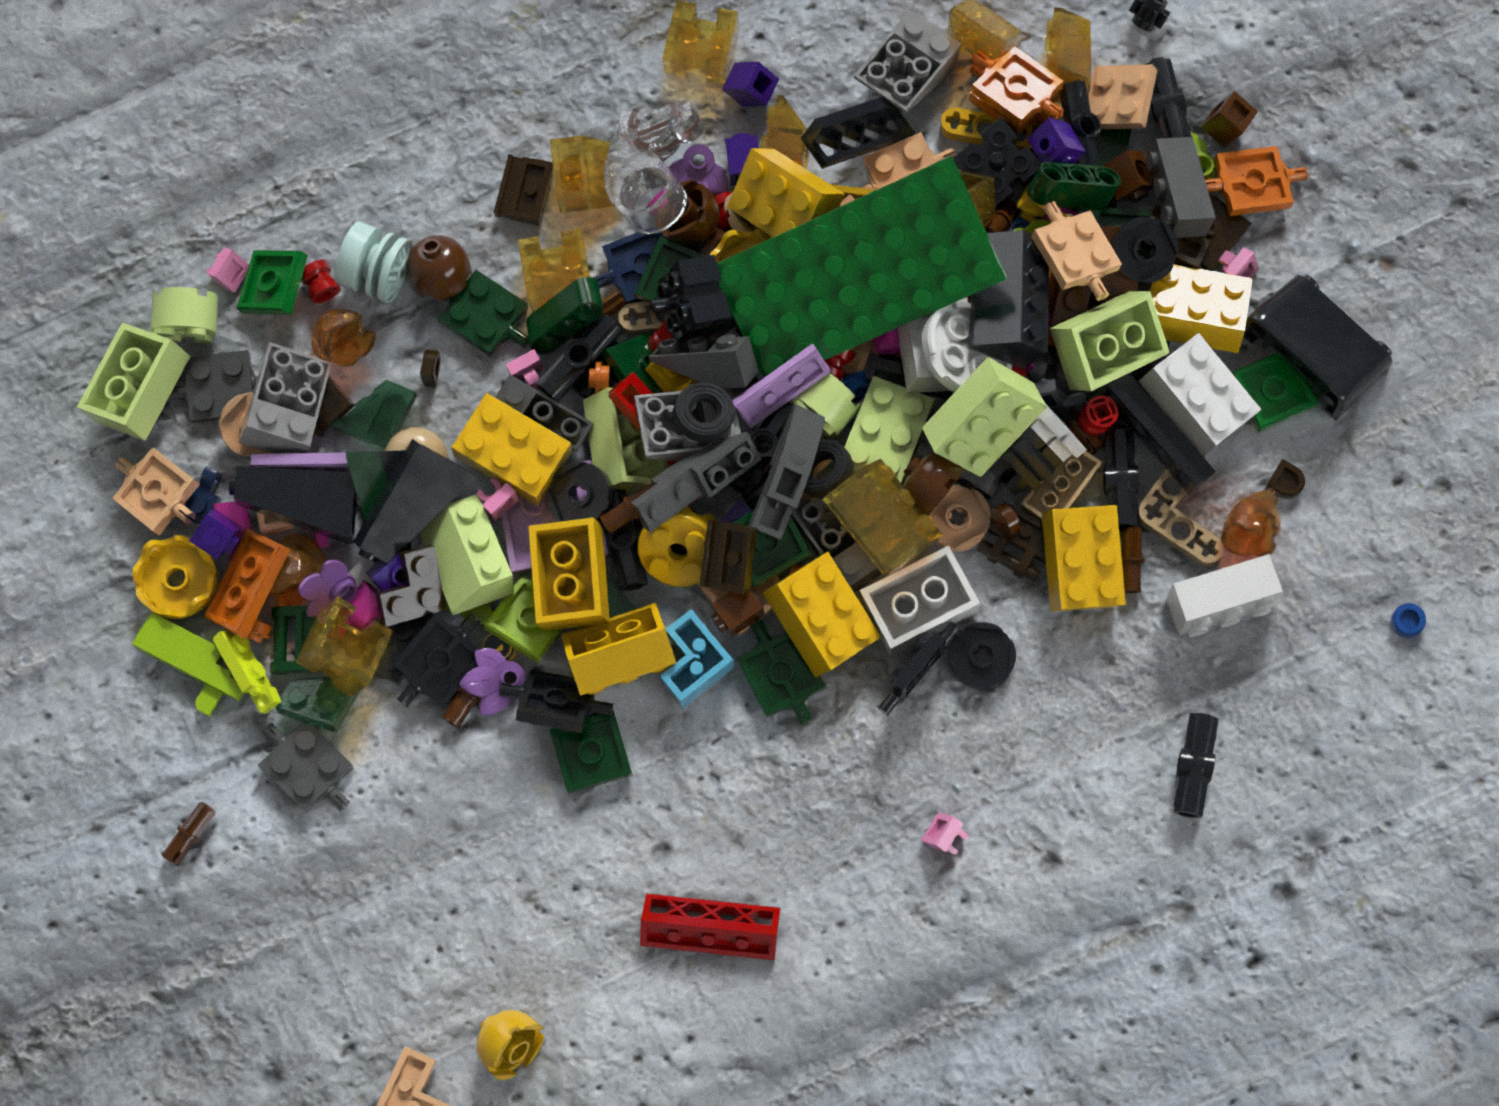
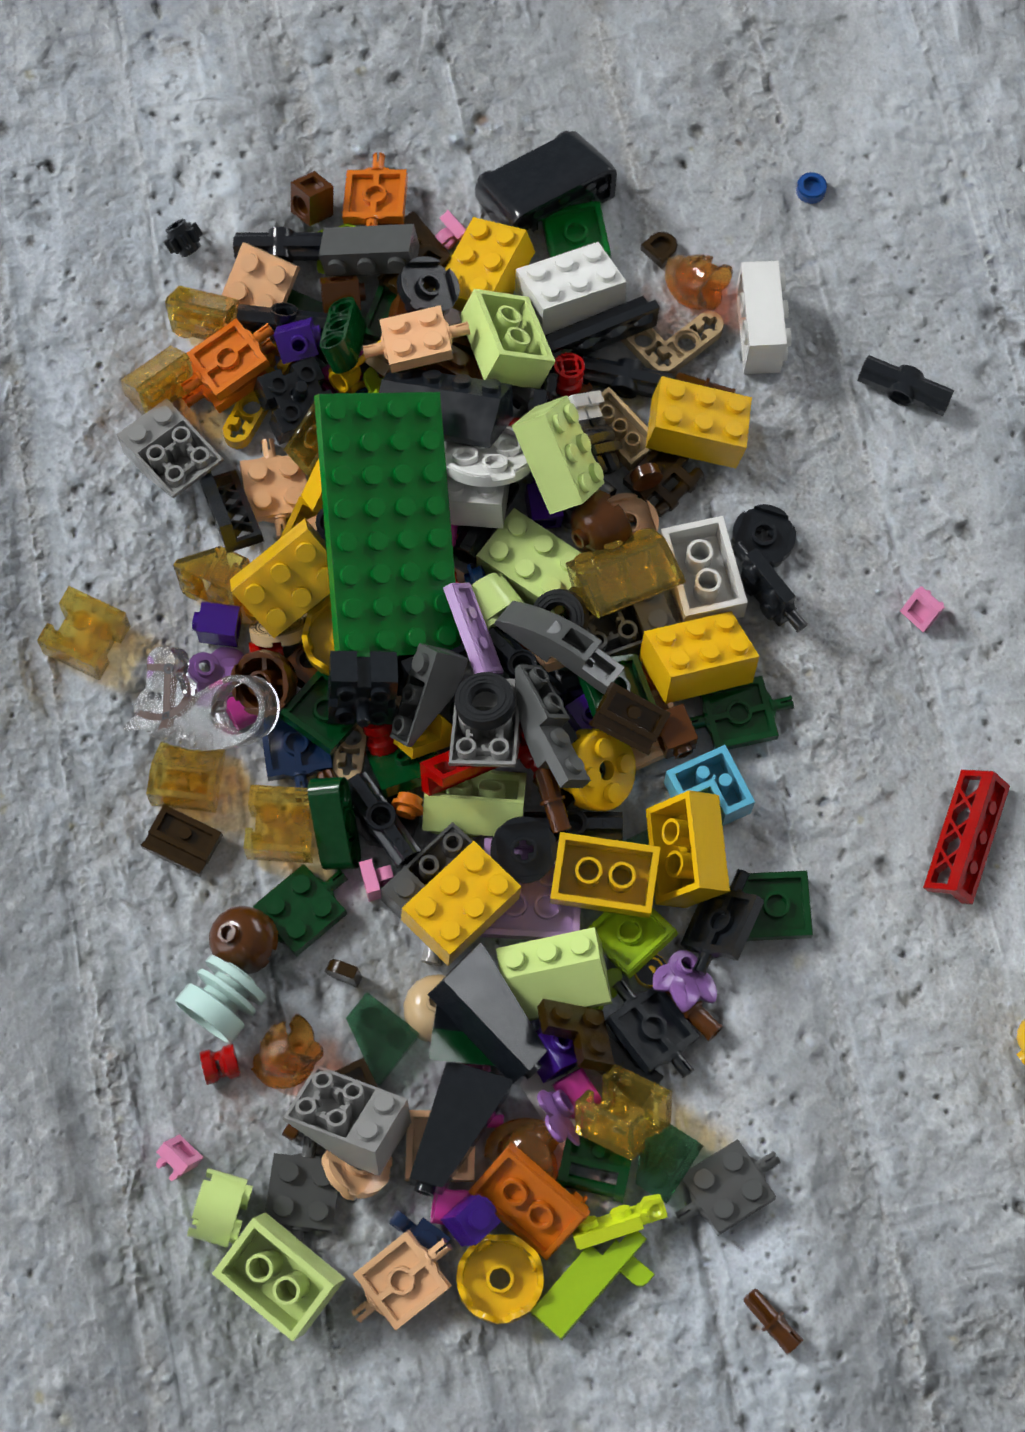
camera: 85 degrees left, 5 degrees down
green plate [236,250,308,315] -> none
lavender tile [250,453,350,472] -> none
bright pink tile [477,478,519,522] -> none
dark purple brick [722,62,779,107] -> none

